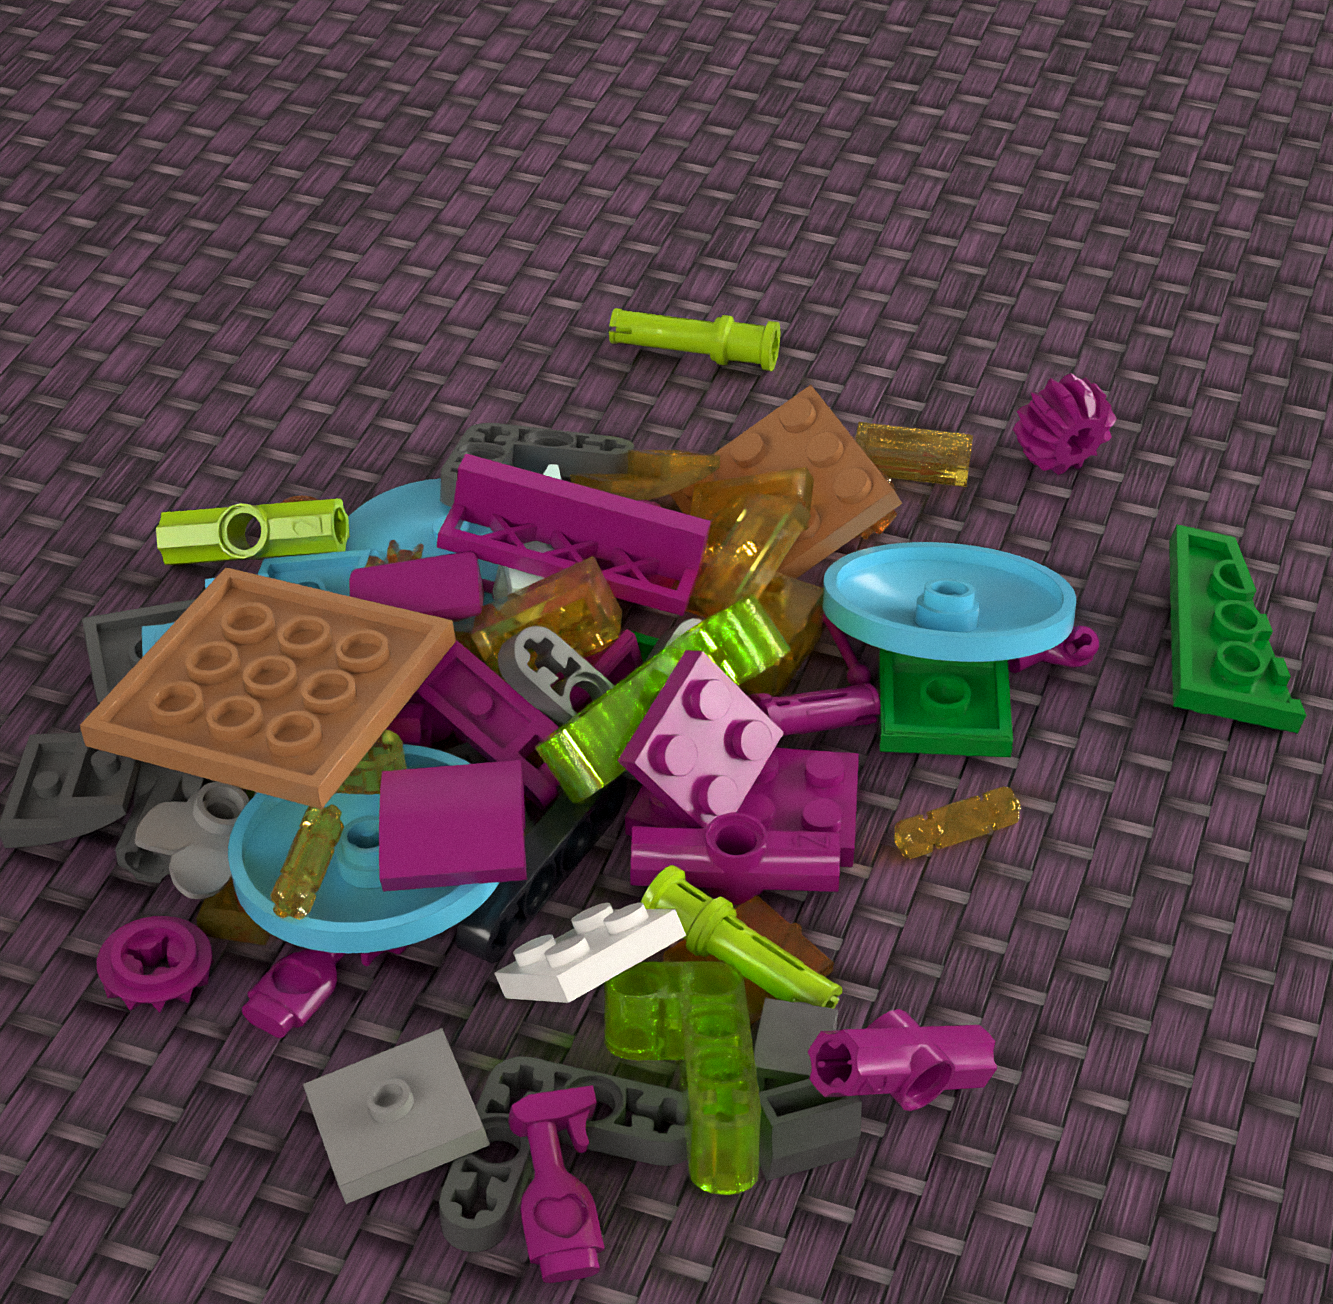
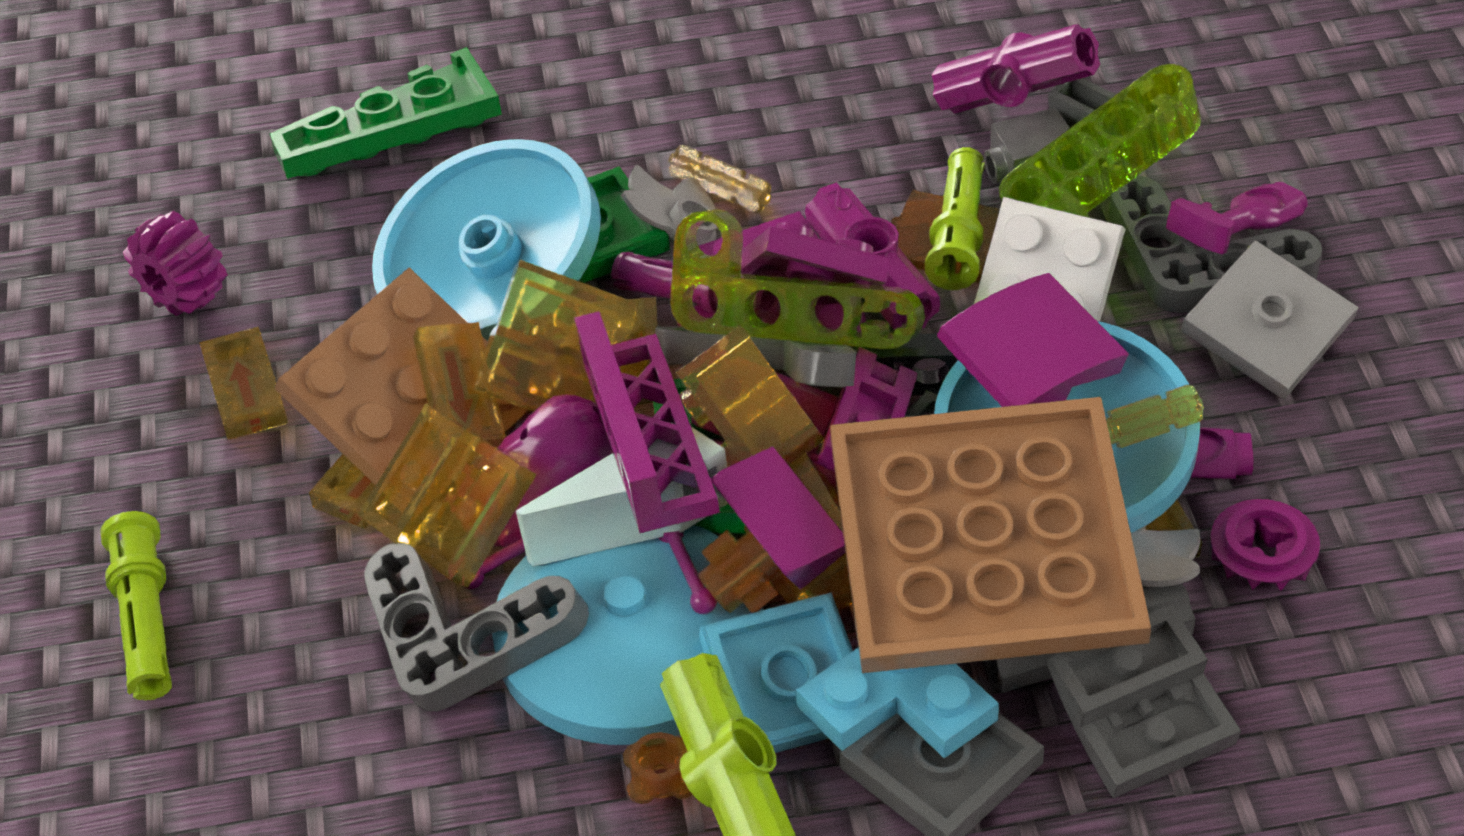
camera: 115 degrees left, 5 degrees up
none -> light grey plate [621,165,718,251]

